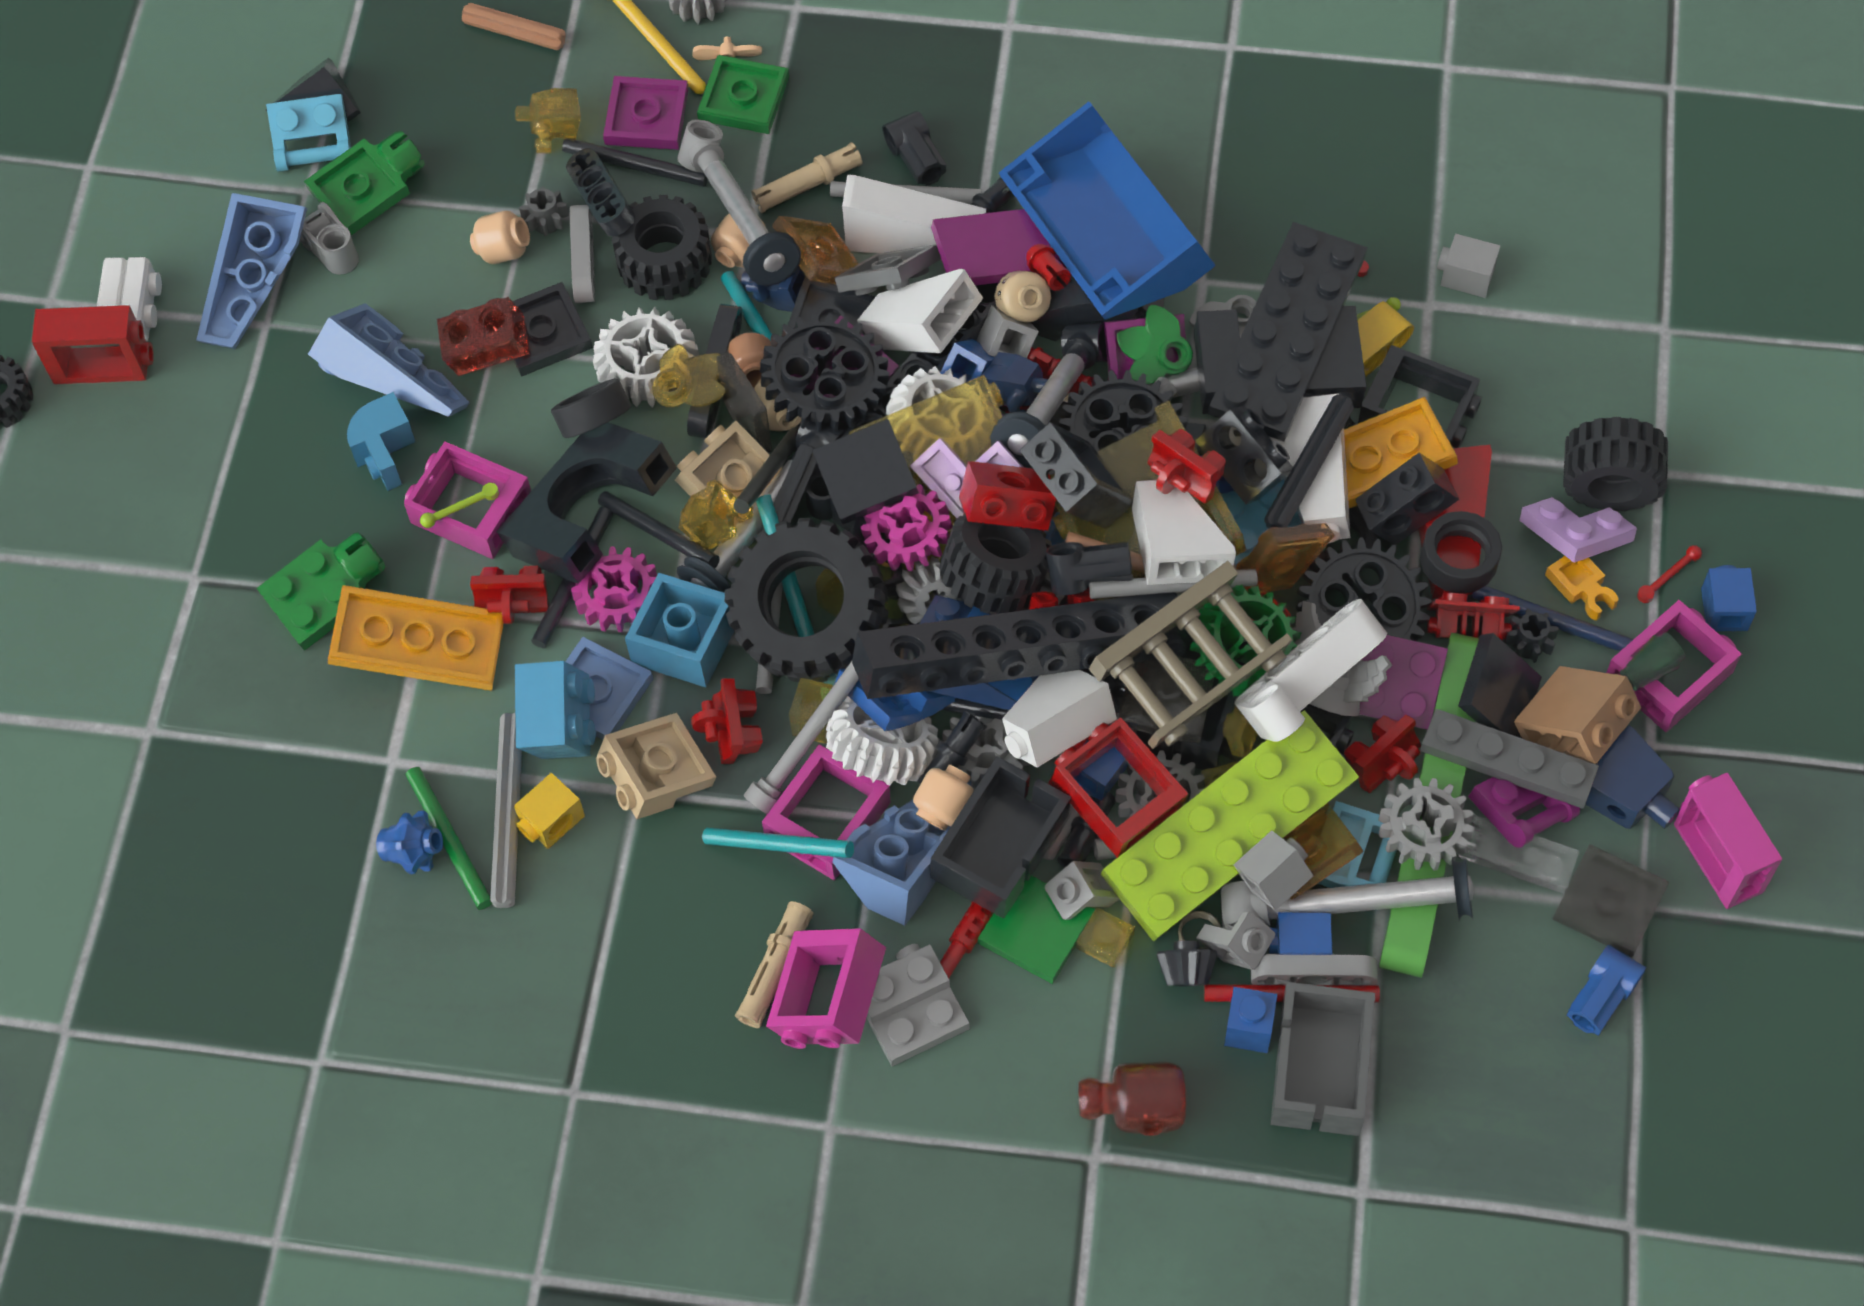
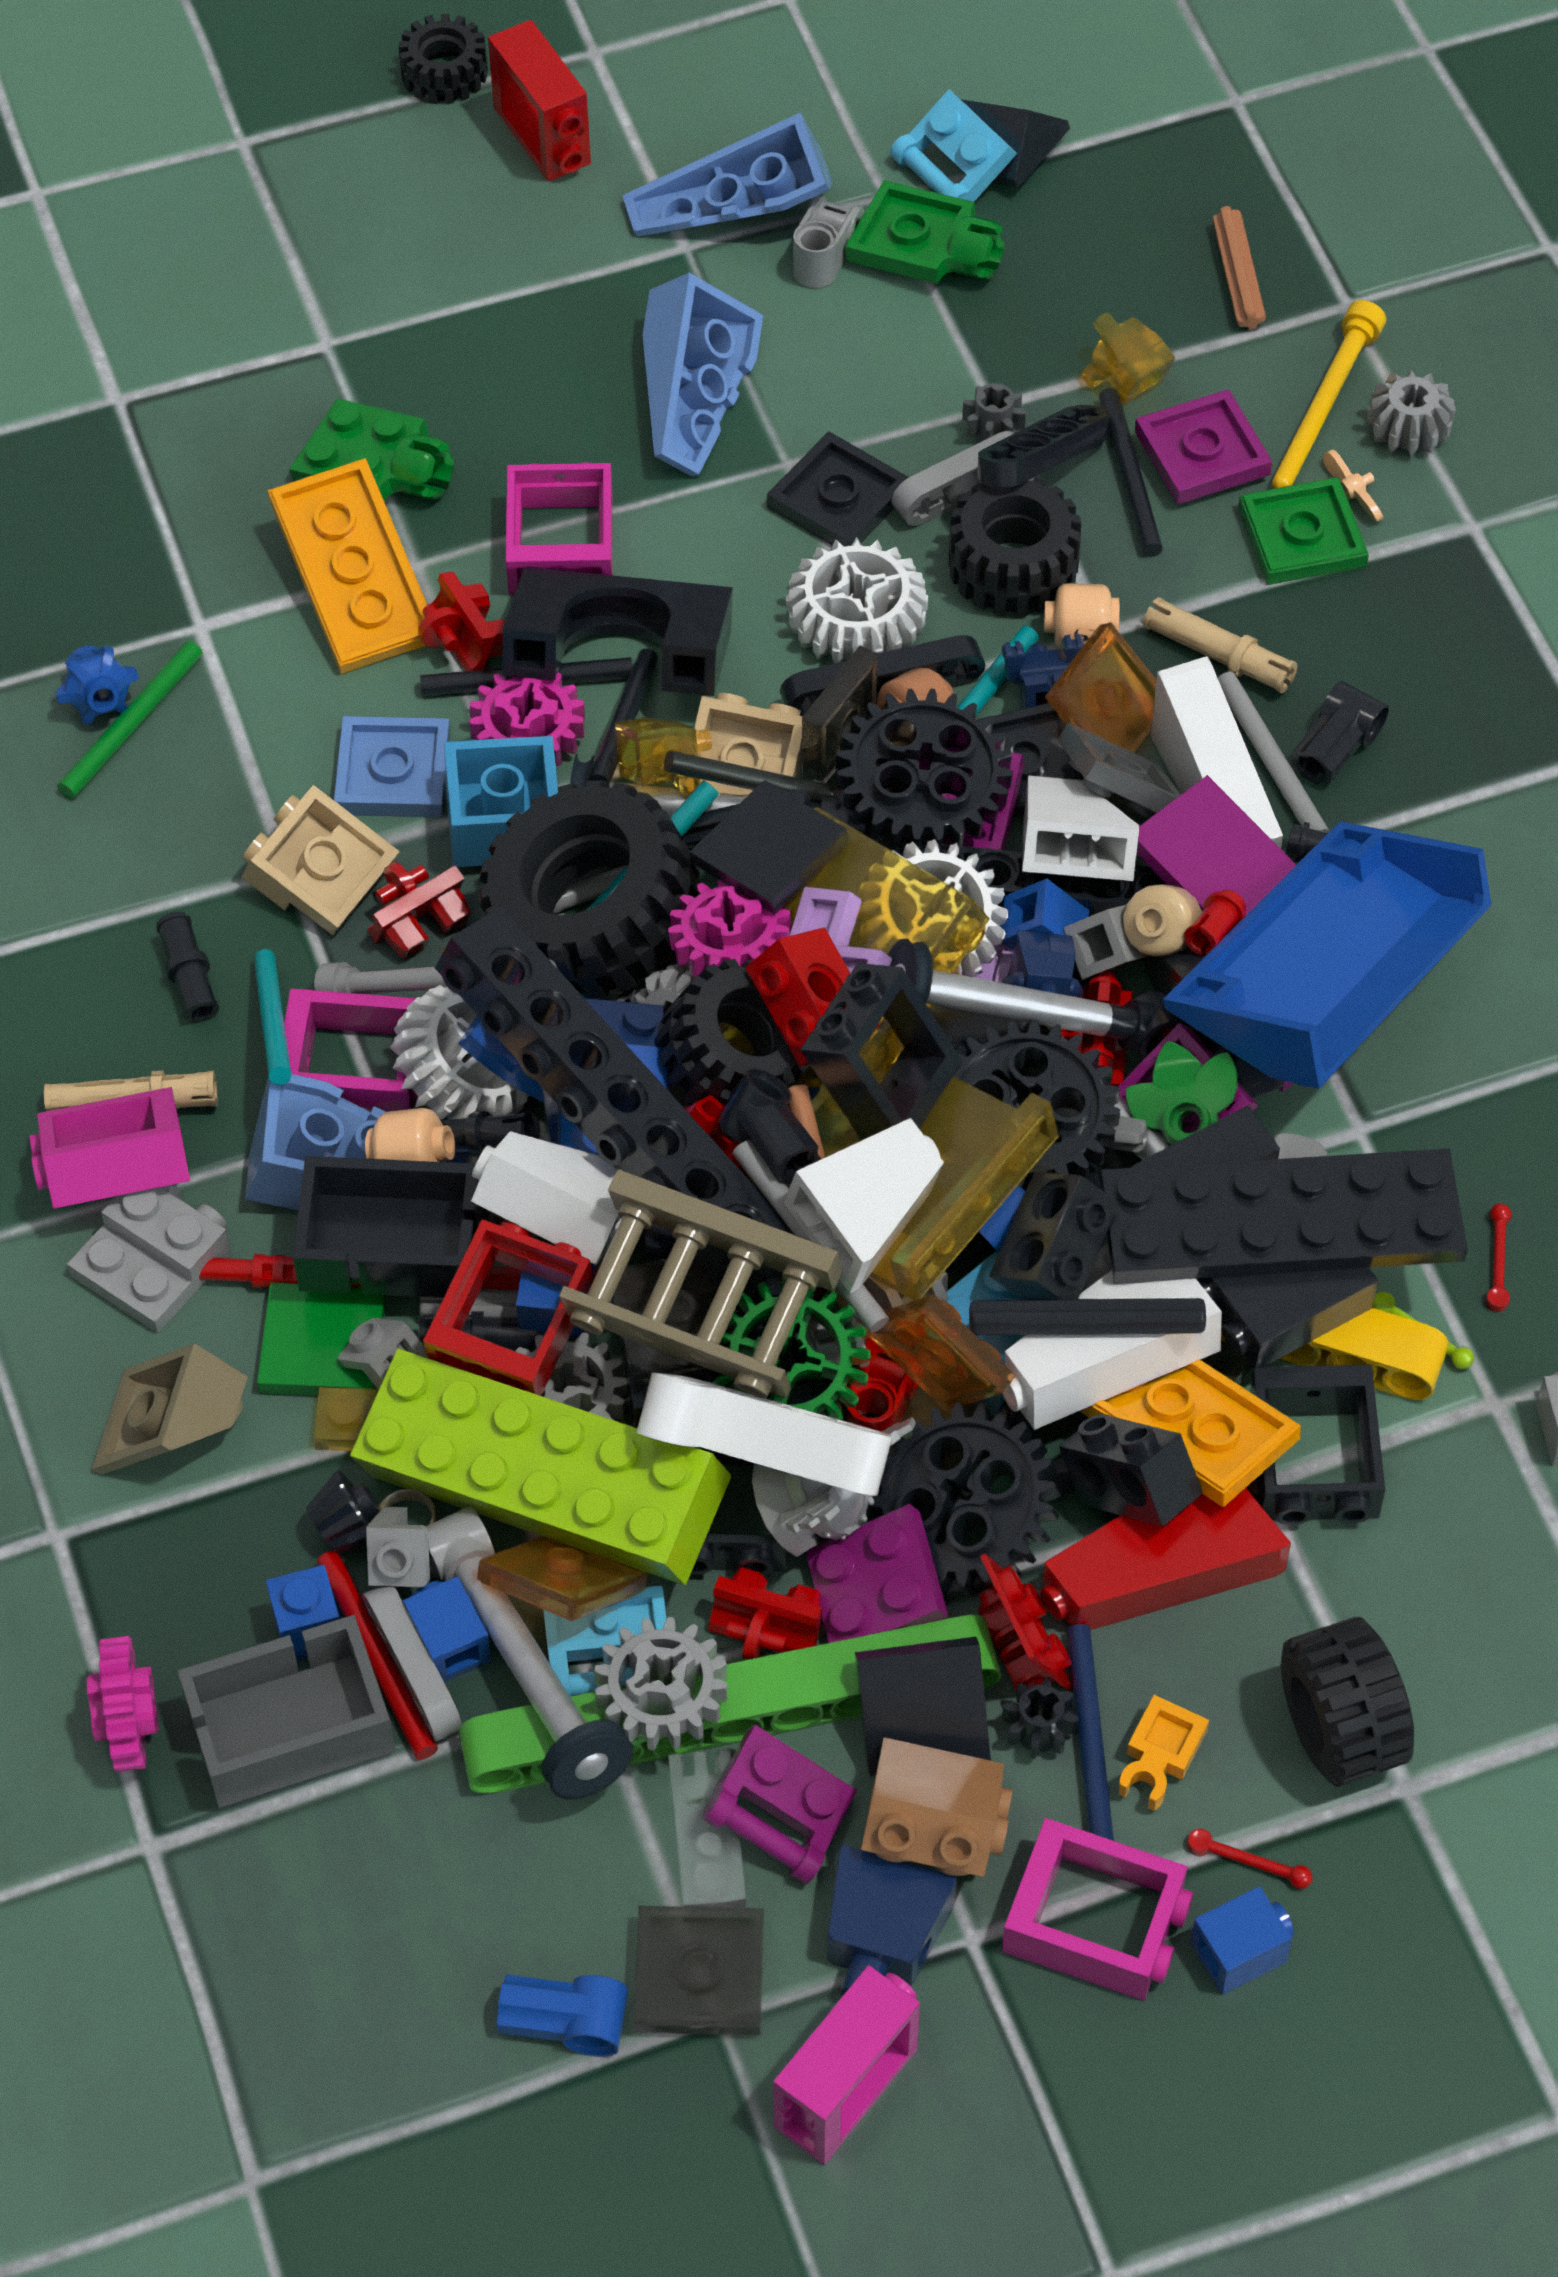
camera: 60 degrees right, 5 degrees down
white brick [97,257,162,342] -> none
dark azure brick [347,392,415,491] -> none
lime hinge [420,483,499,528] -> none
clear red brick [437,297,530,376] -> none
light nougat head [470,211,530,264] -> none
light grey axle [490,713,522,908] -> none
yellow brick [514,773,585,849] -> none
dark azure brick [515,661,596,759] -> none
black tyre [551,378,631,438] -> none
clear yellow plate [652,344,726,407] -> none
piece [677,120,801,286] -> none
clear red piece [1078,1061,1186,1136] -> none
red hips [1147,428,1226,504] -> none
light grey brick [1234,830,1313,911] -> none
black tyre [1420,511,1503,594] -> none
dark grey plate [1420,709,1599,809] -> none
lavender plate [1519,497,1637,563] -> none
clear green cone [1620,632,1686,691] -> none
none -> dark pink gear [87,1636,159,1772]
none -> dark tan slope [91,1343,248,1475]
none -> black pin [156,912,219,1022]

